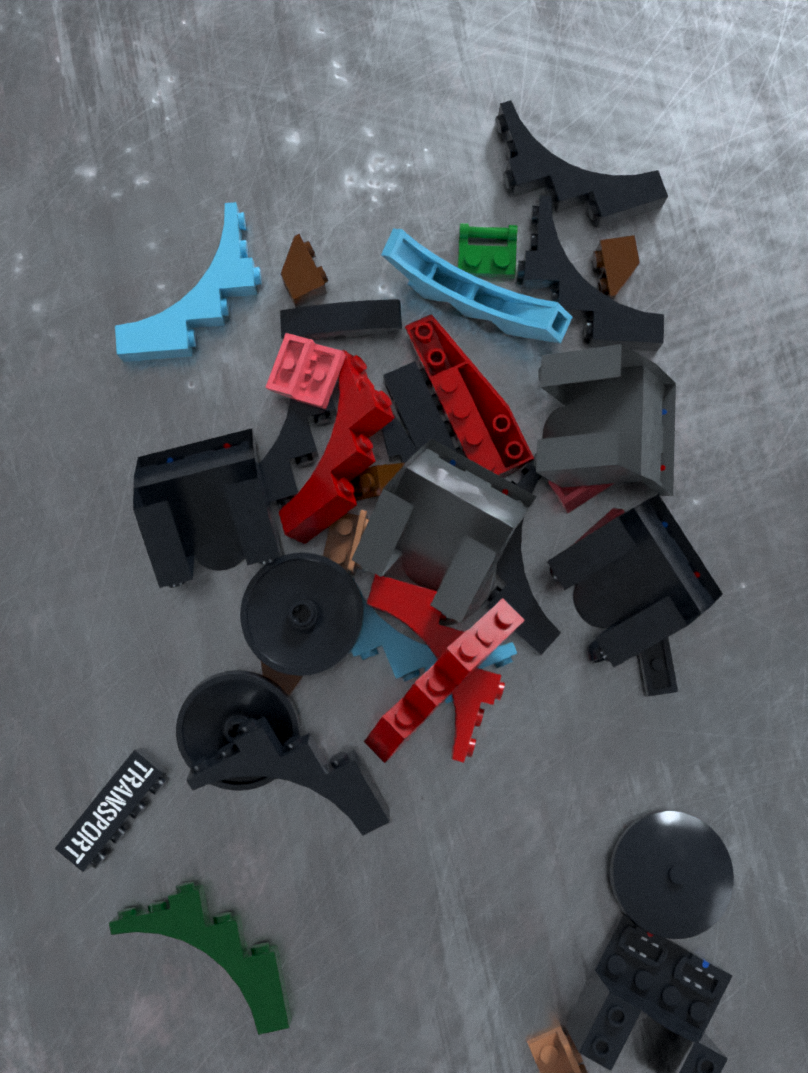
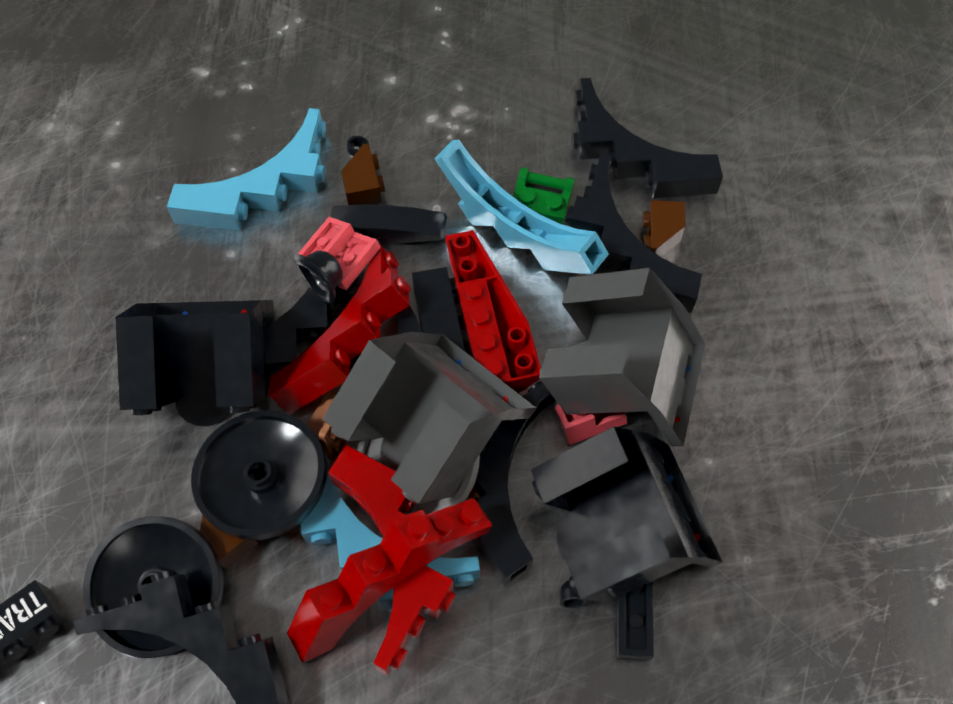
camera: 15 degrees right, 20 degrees down
none -> black hat [293,251,343,303]
none -> black hinge [347,136,369,158]

